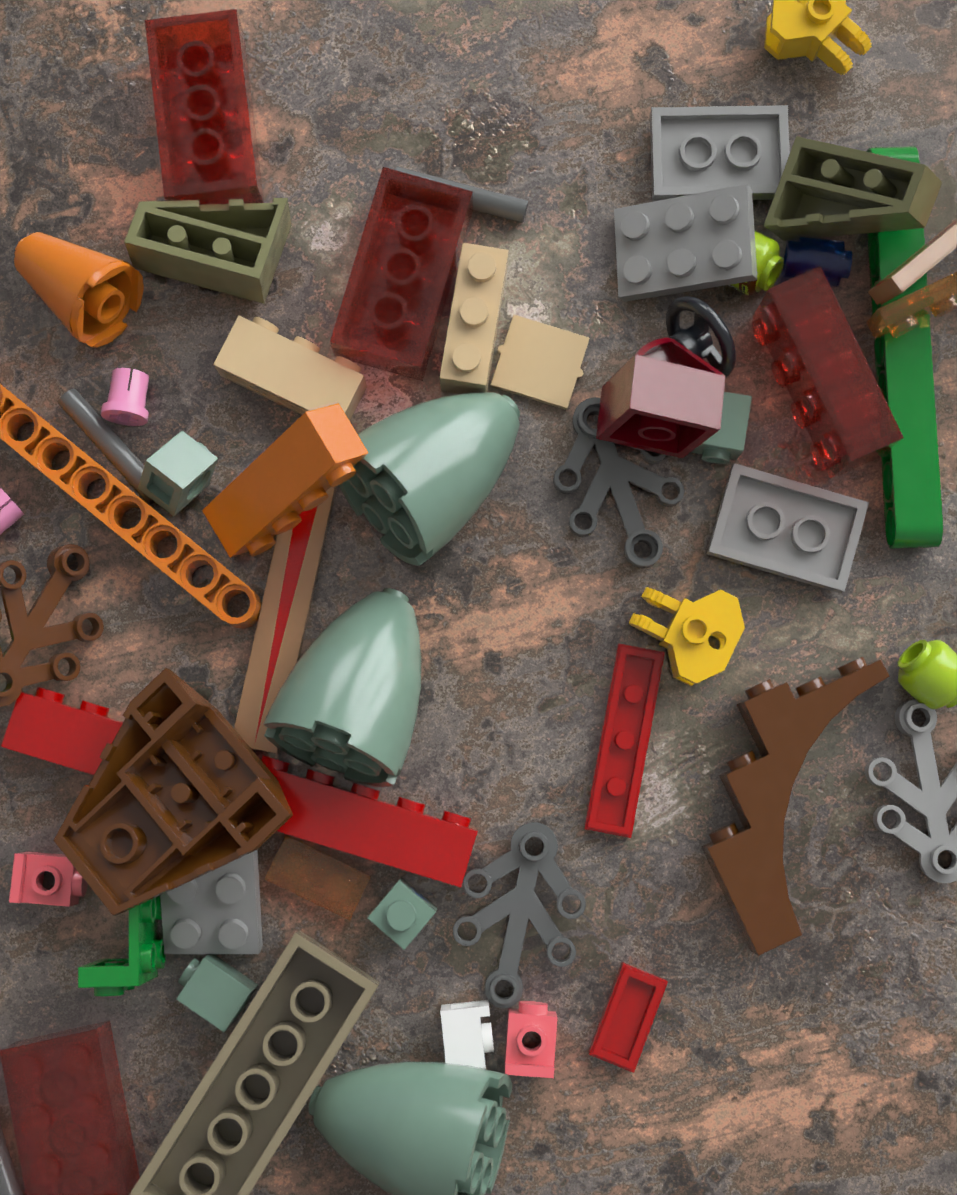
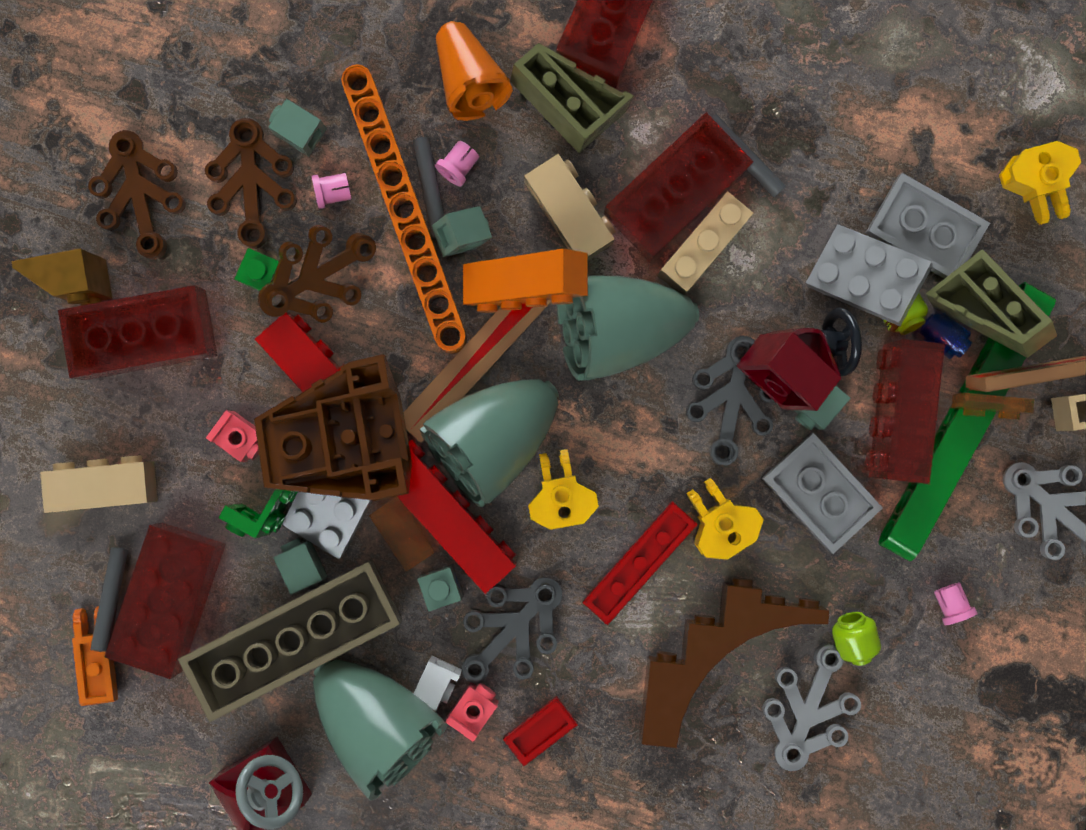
camera: 30 degrees right, 5 degrees up
tan piece [491,315,590,410] -> none
none -> yellow hinge [528,449,599,530]

